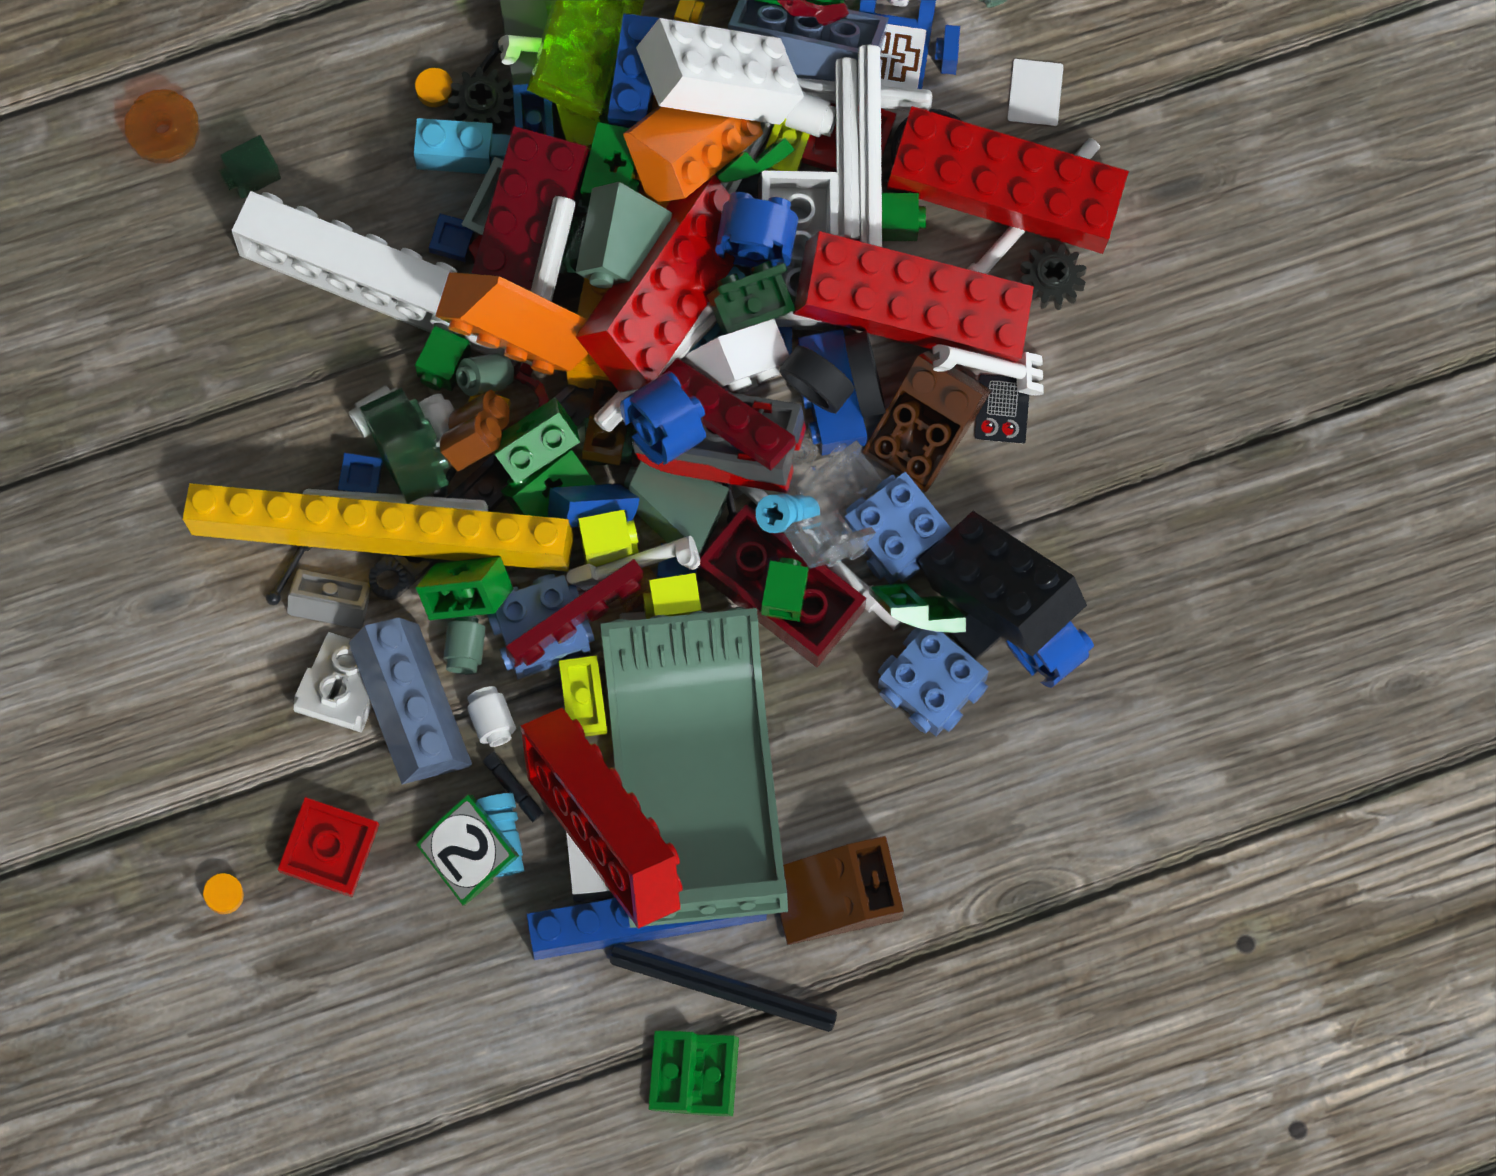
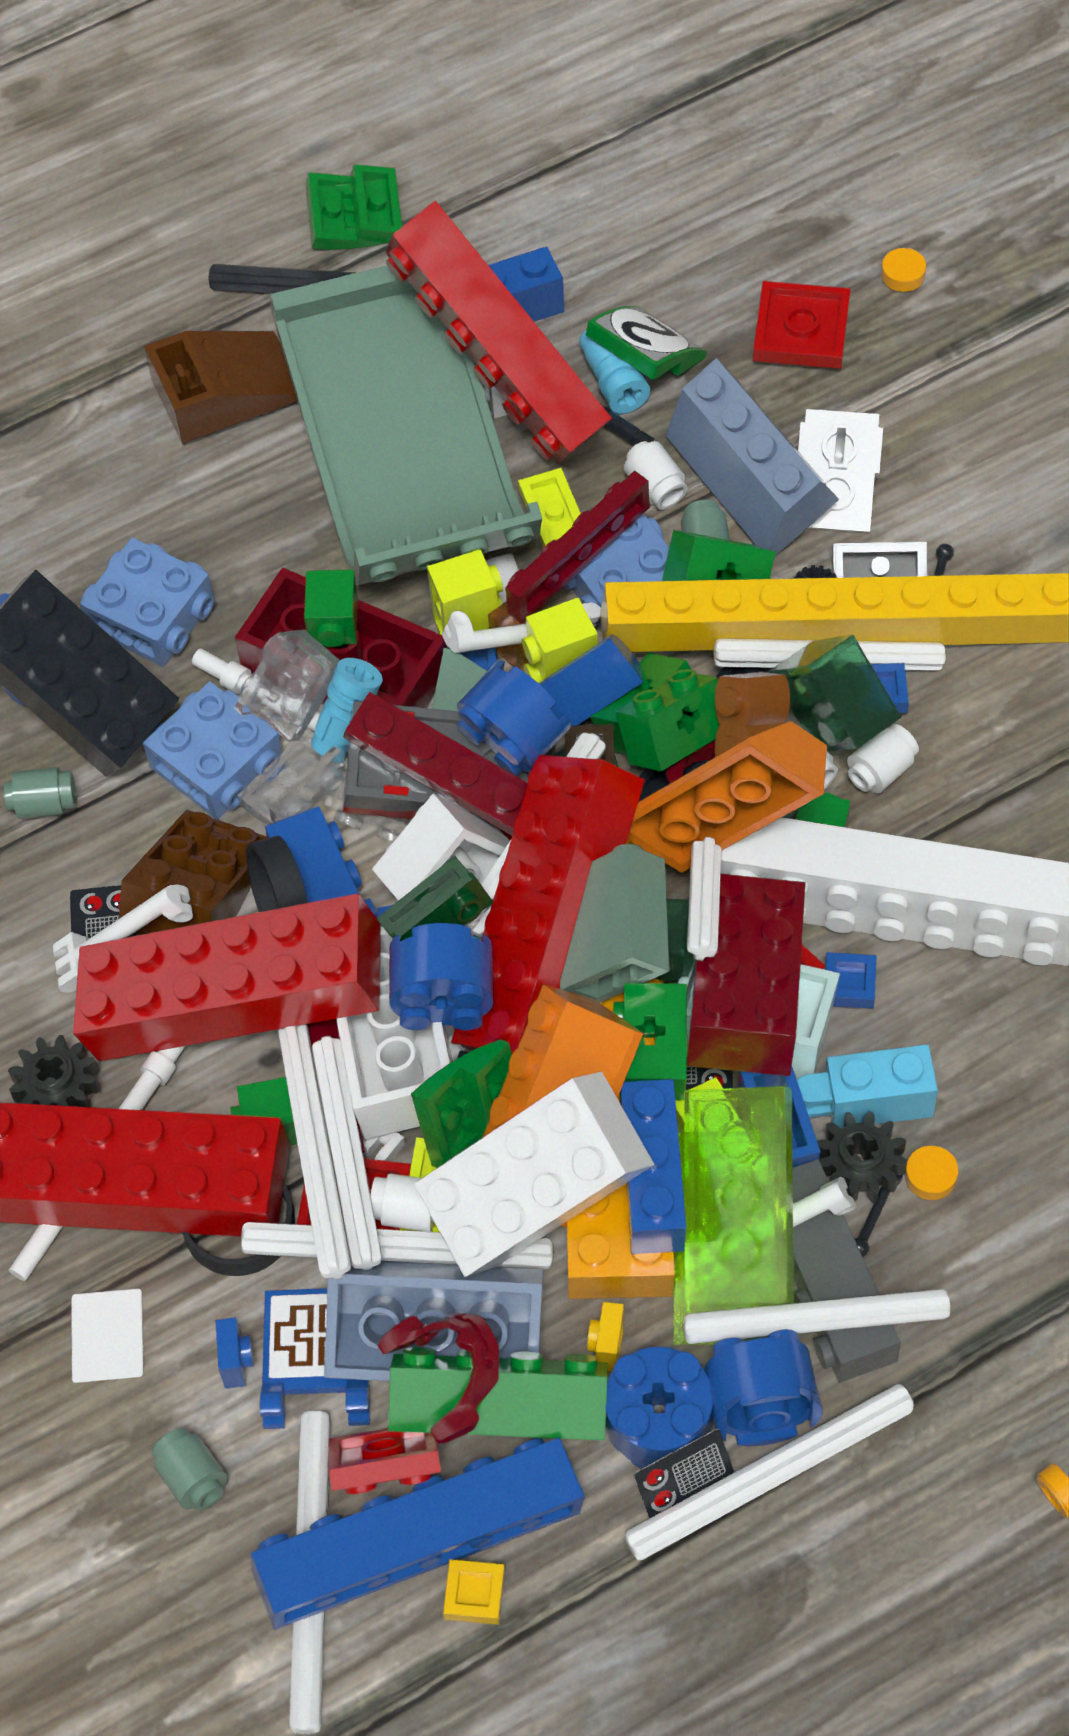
camera: 175 degrees right, 15 degrees down
black tyre [779,345,855,414] -> none
green slope [869,584,966,633] -> none
none -> sand green brick [4,767,76,819]

